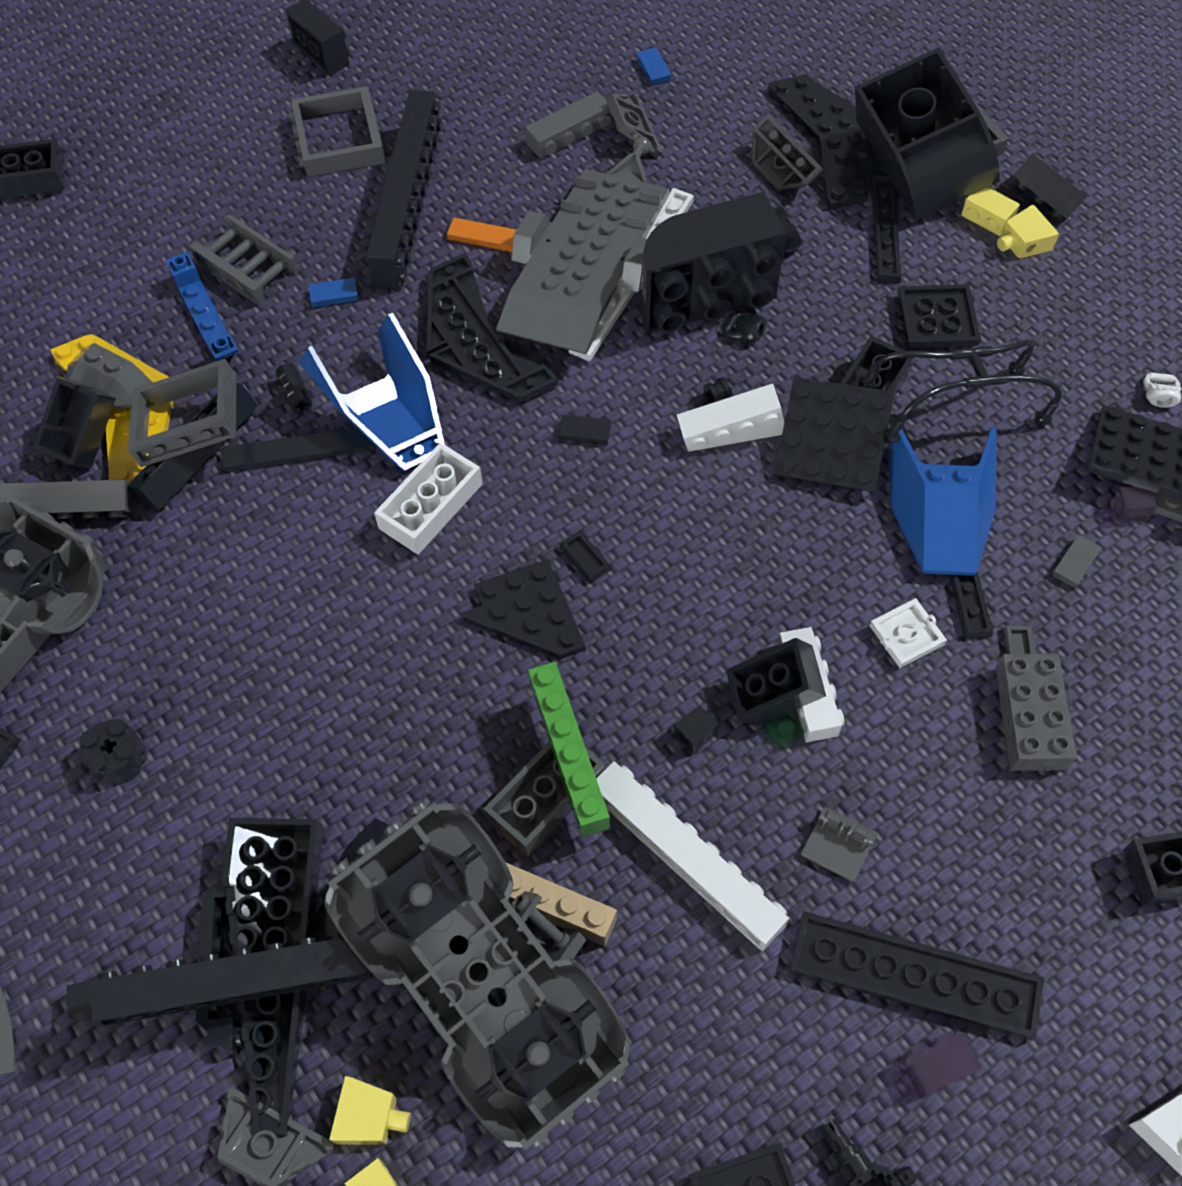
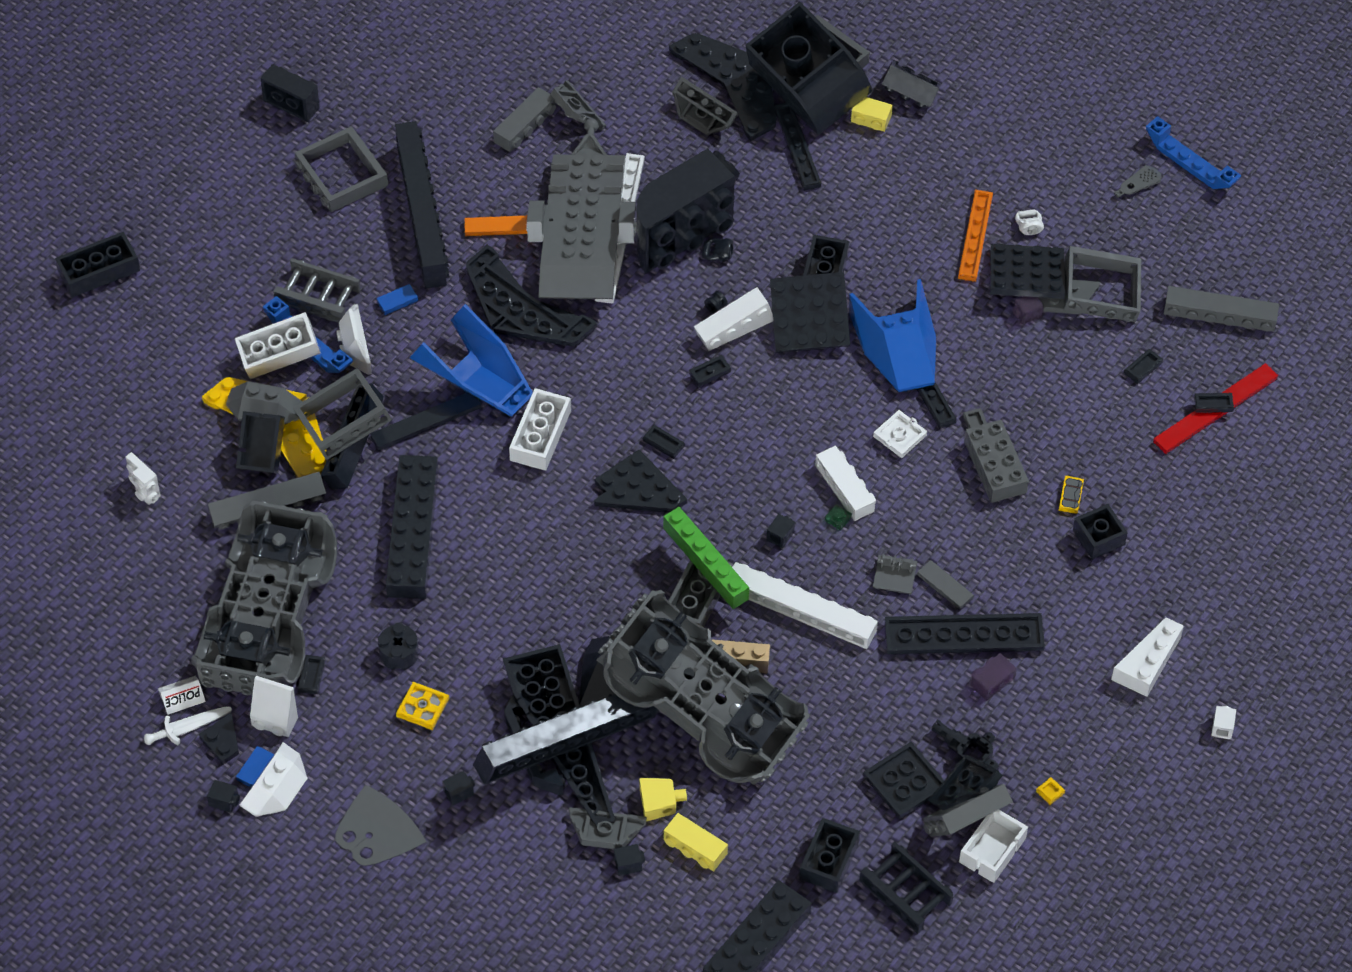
camera: 20 degrees left, 5 degrees down
black axle [276,363,312,414] -> none
black tile [559,415,611,445] -> none
blue tile [636,47,671,86] -> none
black brick [726,637,826,727] -> none
black bar [859,339,1062,444] -> none
black plate [897,284,981,348] -> none
light yellow torso [997,205,1059,258] -> none
dark grey tile [1052,534,1102,589] -> none
none -> white brick [235,312,321,379]
none -> white wedge [336,304,372,375]
none -> black brick [386,455,439,599]
none -> yellow piece [396,682,449,730]
none -> black plate [689,355,731,387]
none -> dark grey tile [917,560,974,610]
none -> orange tile [958,190,993,282]
none -> tile [1059,476,1084,514]

